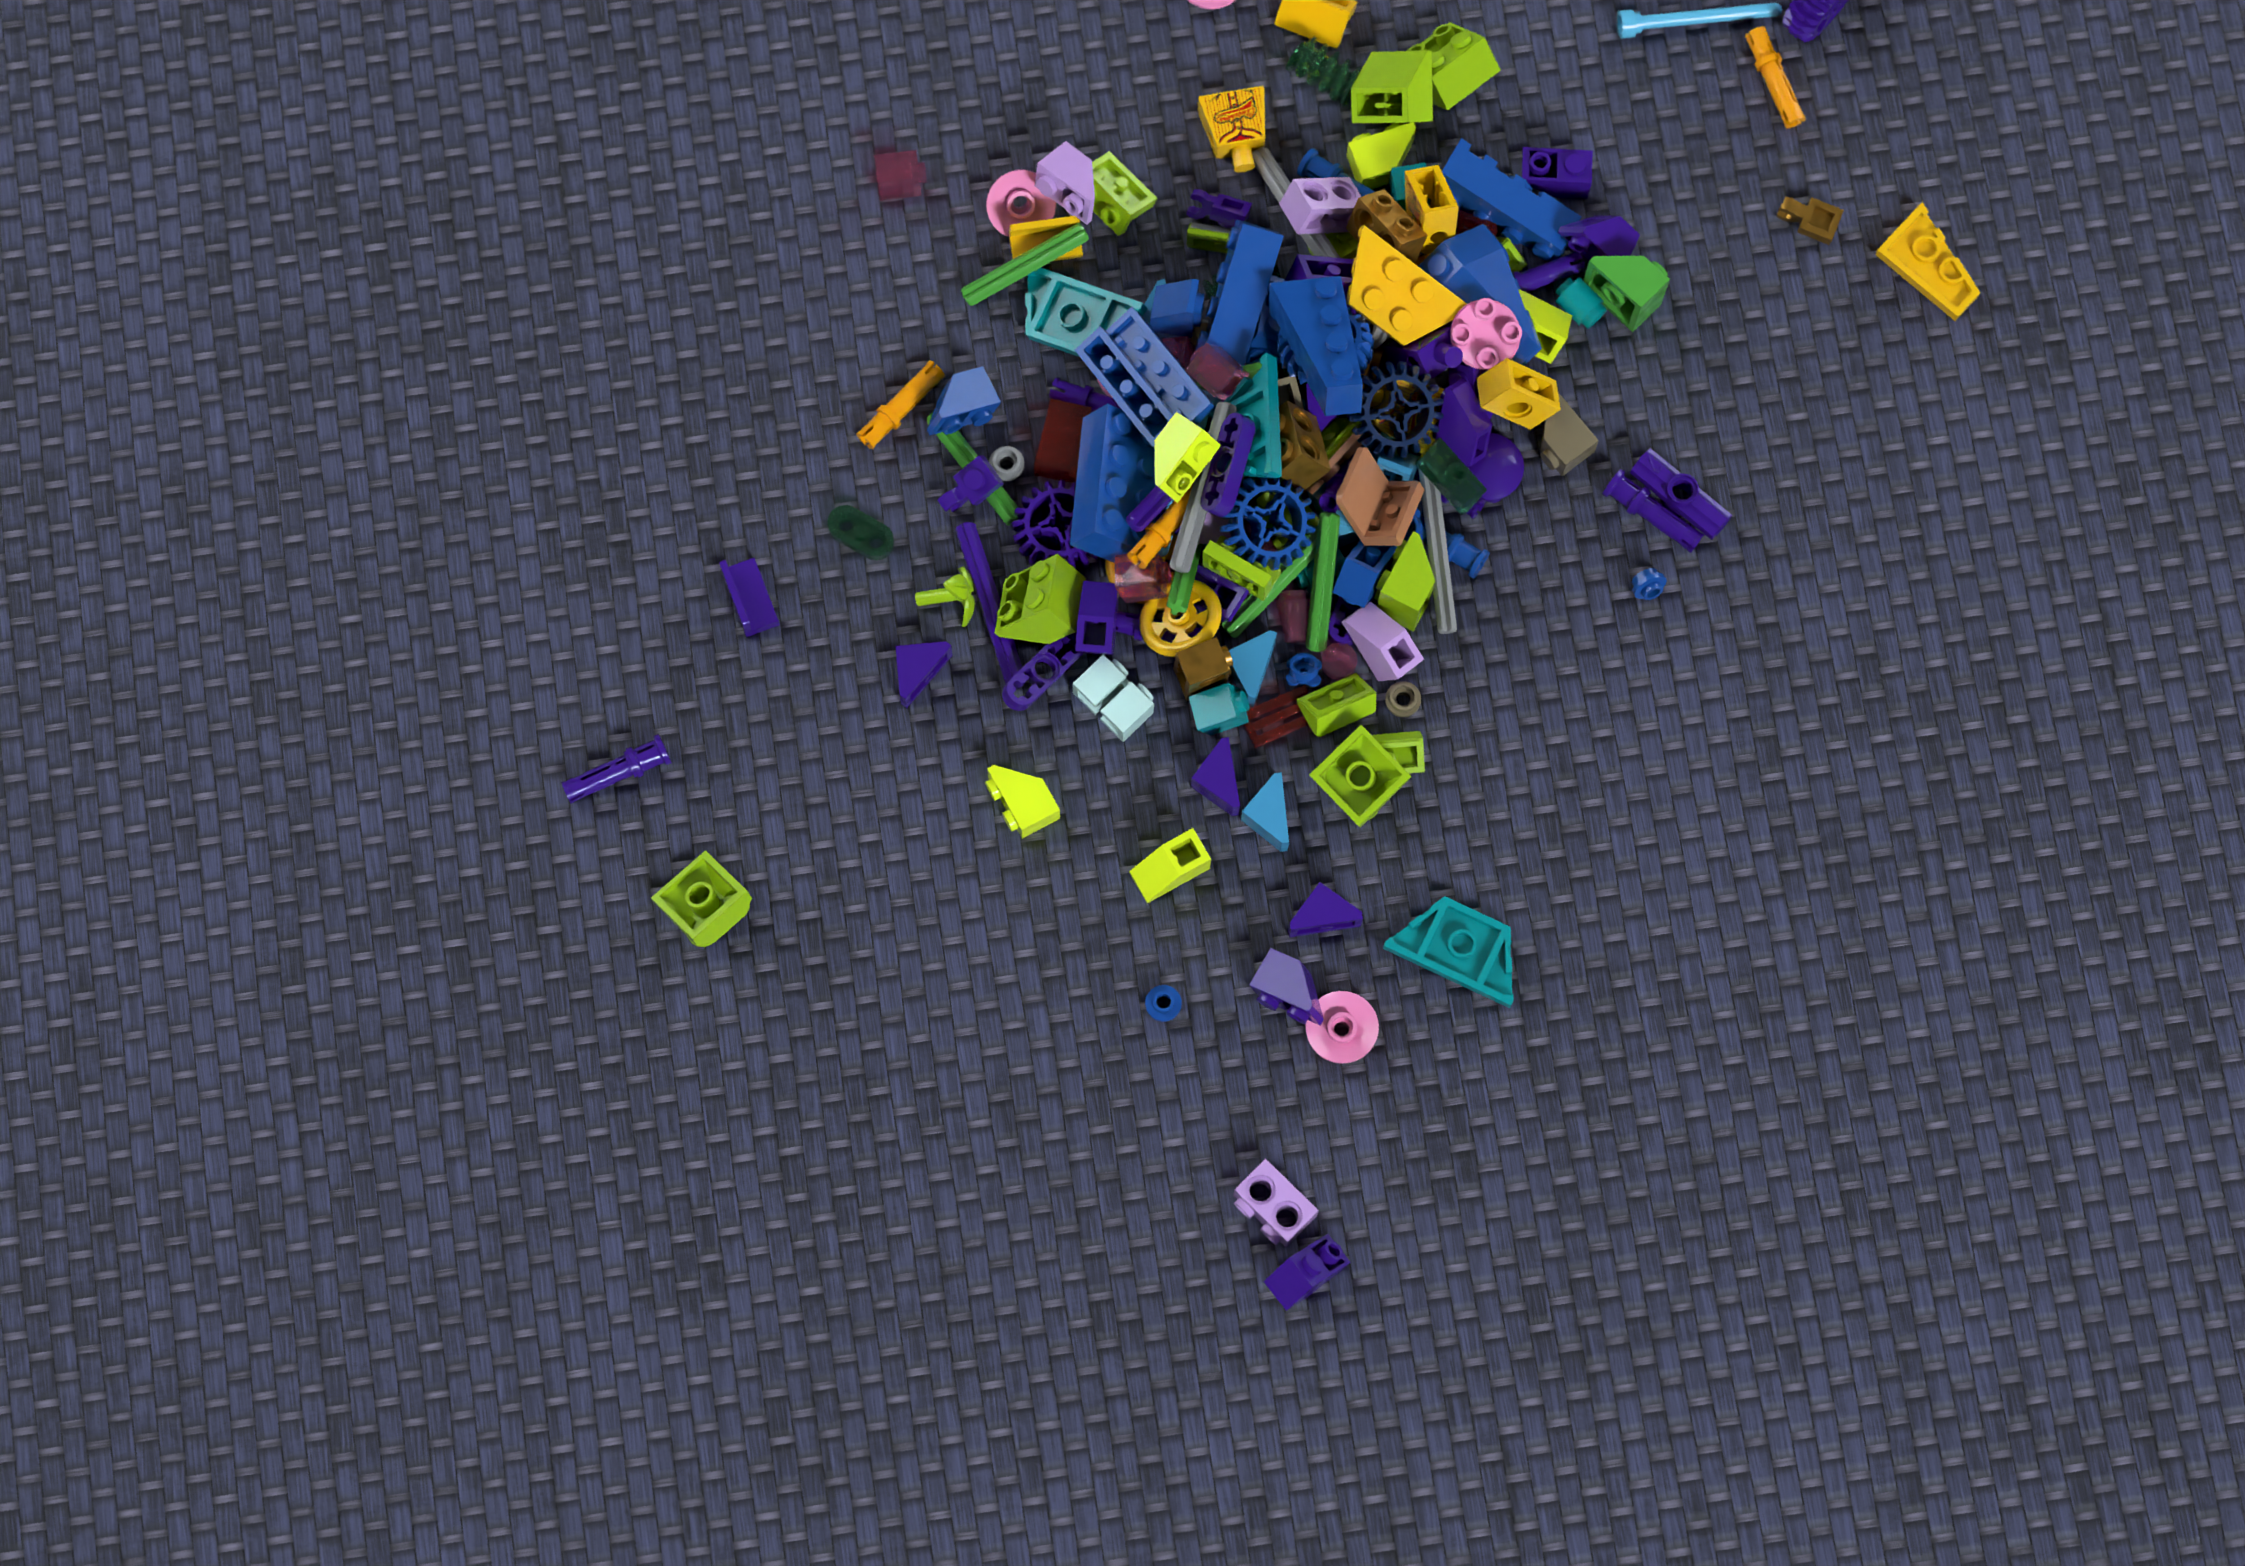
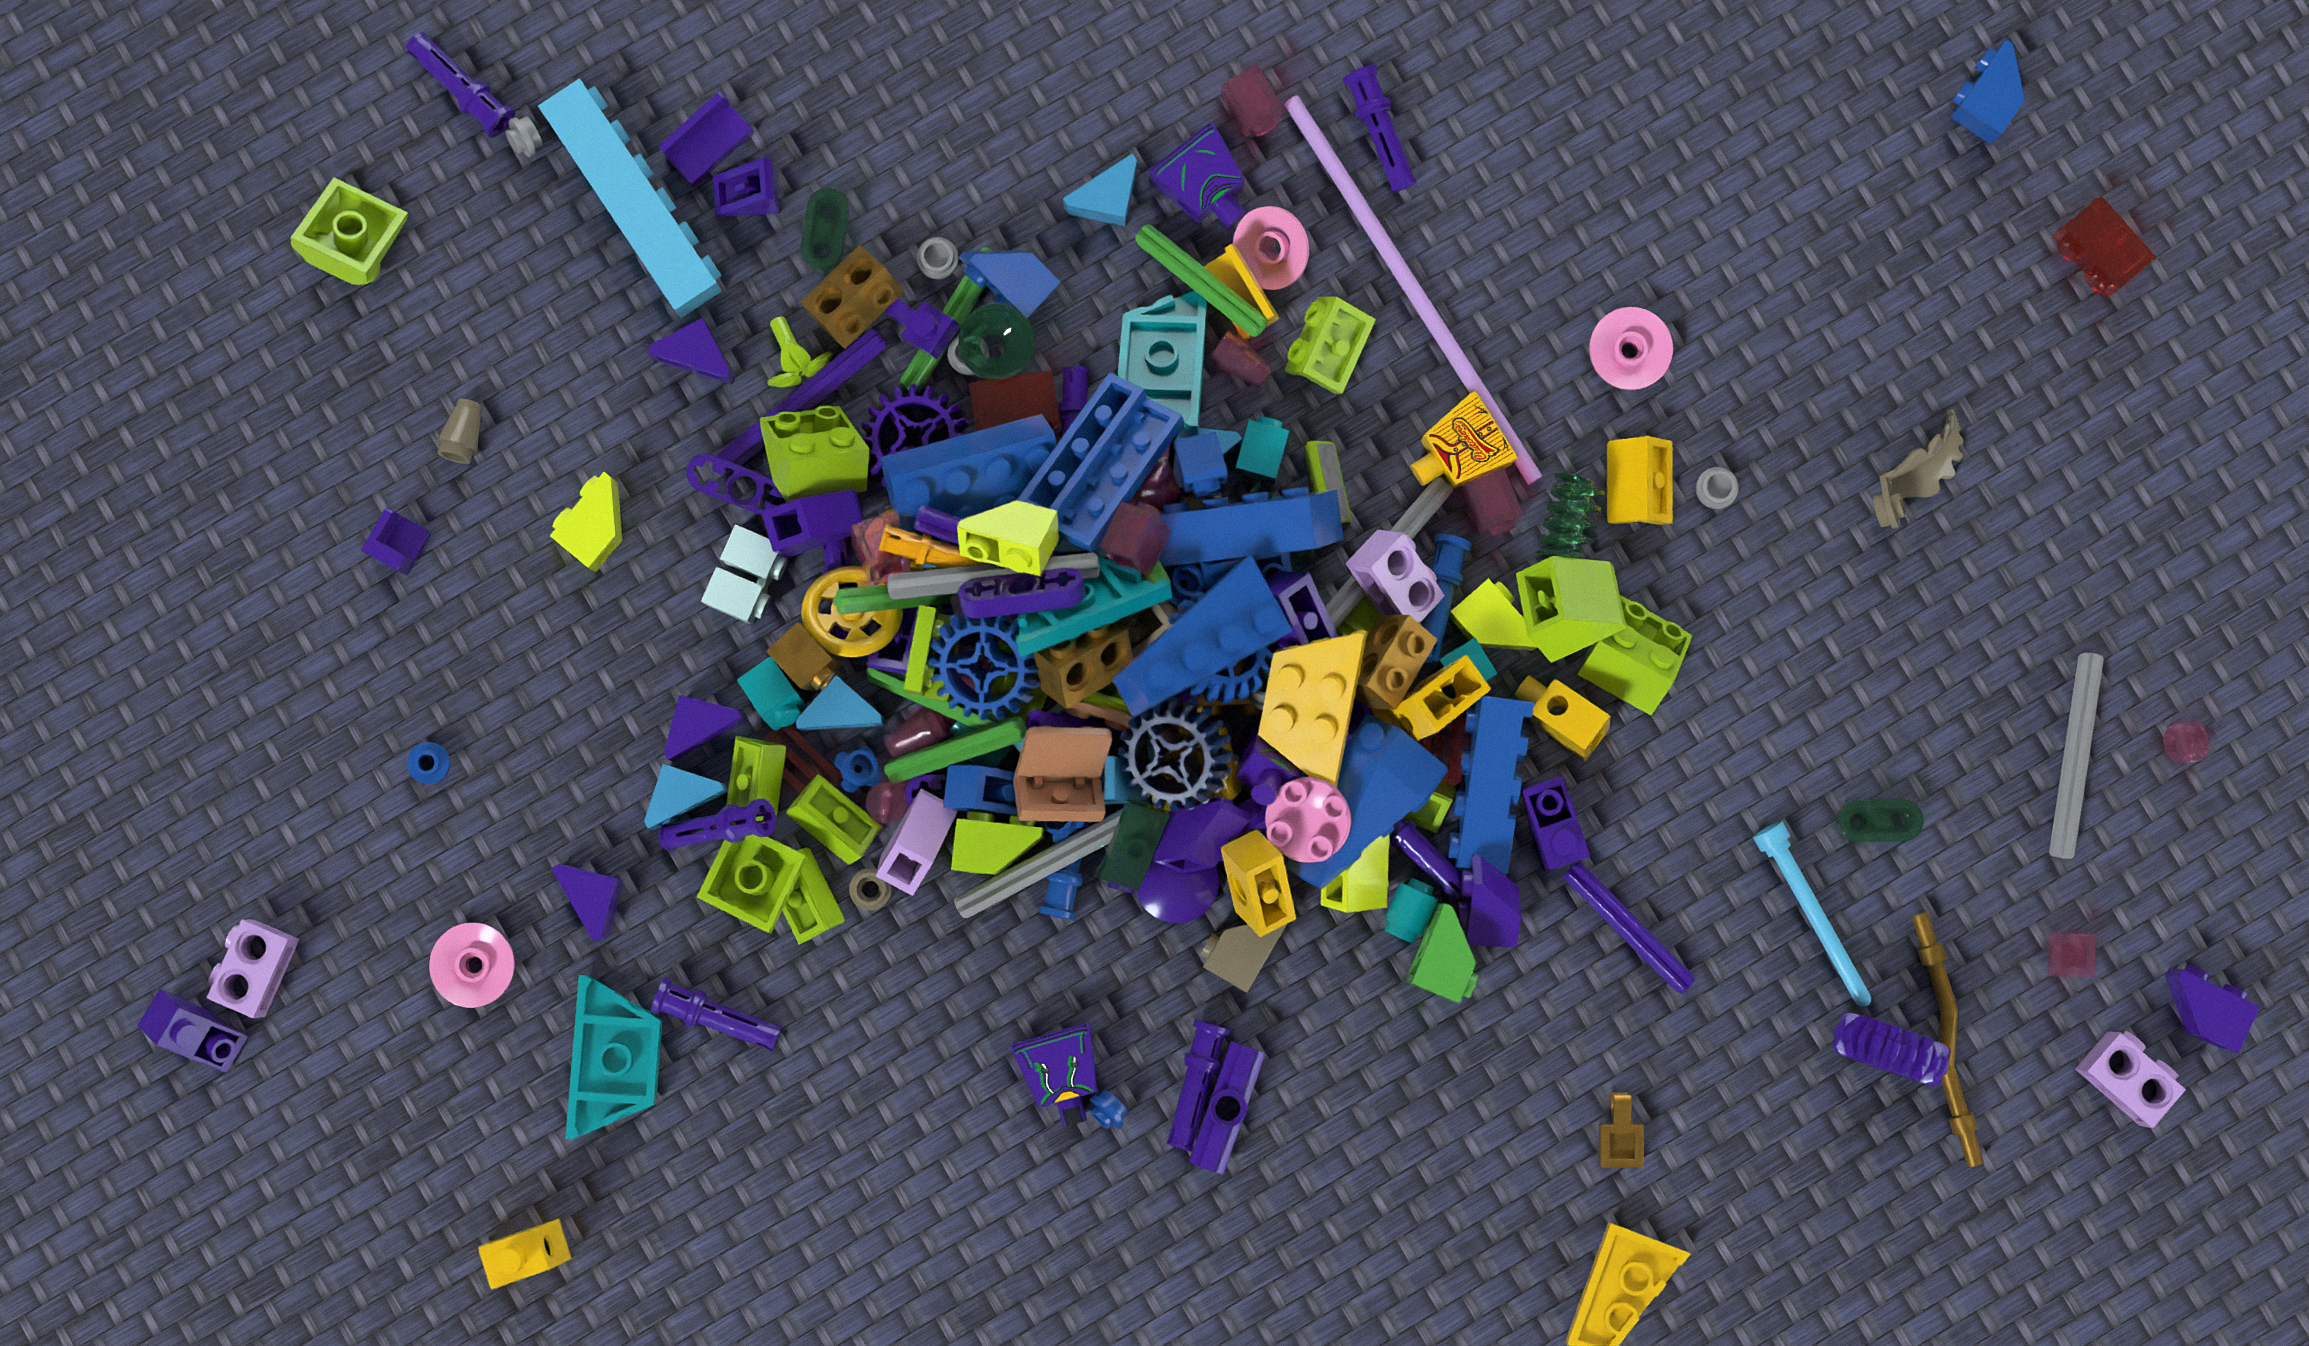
camera: 70 degrees right, 10 degrees up
light orange pin [856,361,945,450] -> none
lavender slope [1035,141,1095,225] -> none
neon yellow slope [1129,828,1211,904] -> none
dark purple plate [1186,189,1252,228] -> none
slope [1249,948,1324,1025] -> none
light orange pin [1745,26,1806,128] -> none
none -> dark purple panel [361,507,431,575]
none -> dark tan cone [436,399,482,464]
none -> yellow torso [478,1218,572,1289]
none -> light grey plate [506,116,542,157]
none -> medium azure brick [538,78,722,318]
none -> dark purple pin [651,977,782,1052]
none -> dark purple pin [658,798,776,850]
none -> dark purple slope [713,157,780,218]
none -> lime slope [726,736,786,821]
none -> pearl gold brick [800,245,905,349]
none -> light grey plate [917,237,959,279]
none -> clear green piece [958,303,1035,381]
none -> dark purple torso [1010,1022,1097,1127]
none -> dark azure slope [1063,153,1137,226]
none -> dark purple torso [1149,121,1246,229]
none -> clear pink cone [1208,330,1273,388]
none -> teal brick [1235,416,1289,484]
none -> lavender piece [1284,95,1542,485]
none -> dark purple pin [1342,65,1417,193]
none -> clear pink brick [1461,468,1523,537]
none -> yellow torso [1515,675,1610,762]
none -> dark purple axle [1564,862,1695,993]

